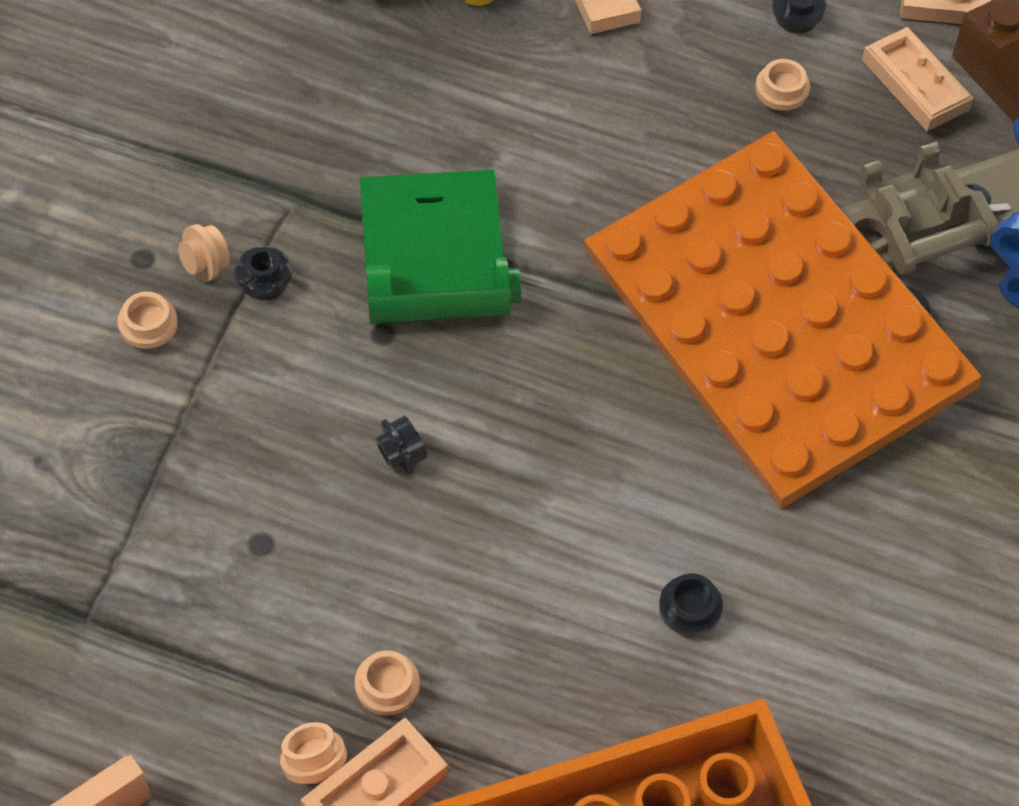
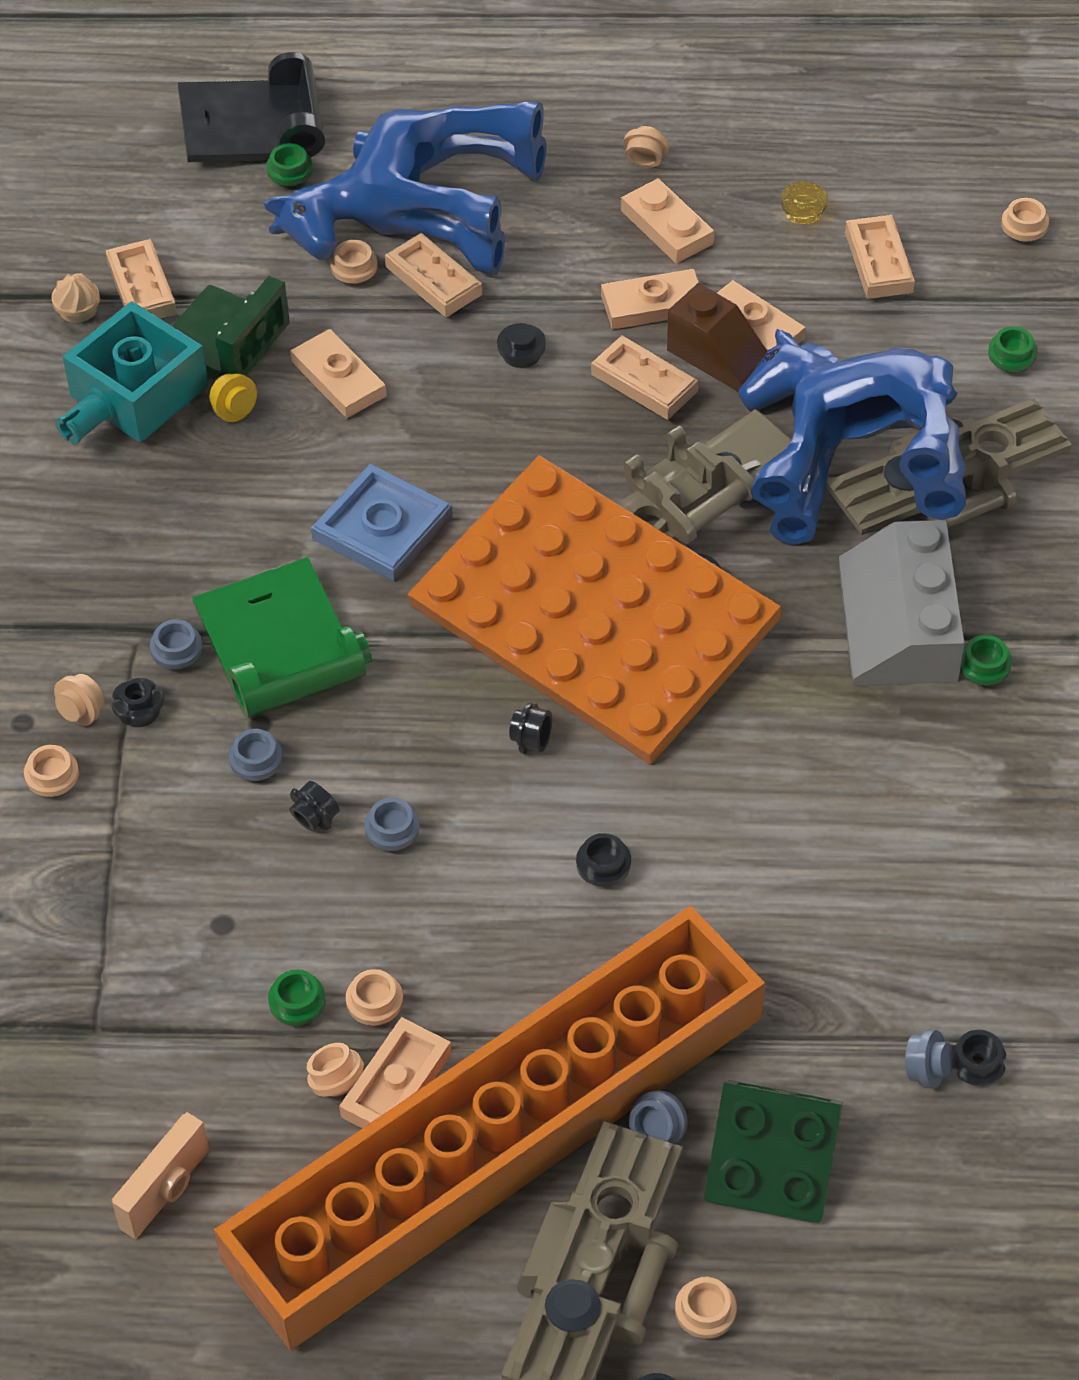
camera: 15 degrees left, 5 degrees down
light nougat plate [755,59,810,111] -> none
none -> sand blue plate [149,619,203,669]
none -> sand blue plate [228,729,283,781]
none -> green plate [268,969,326,1026]
none -> medium blue tile [311,464,453,582]
none -> sand blue plate [364,798,420,851]
none -> black plate [509,703,552,755]

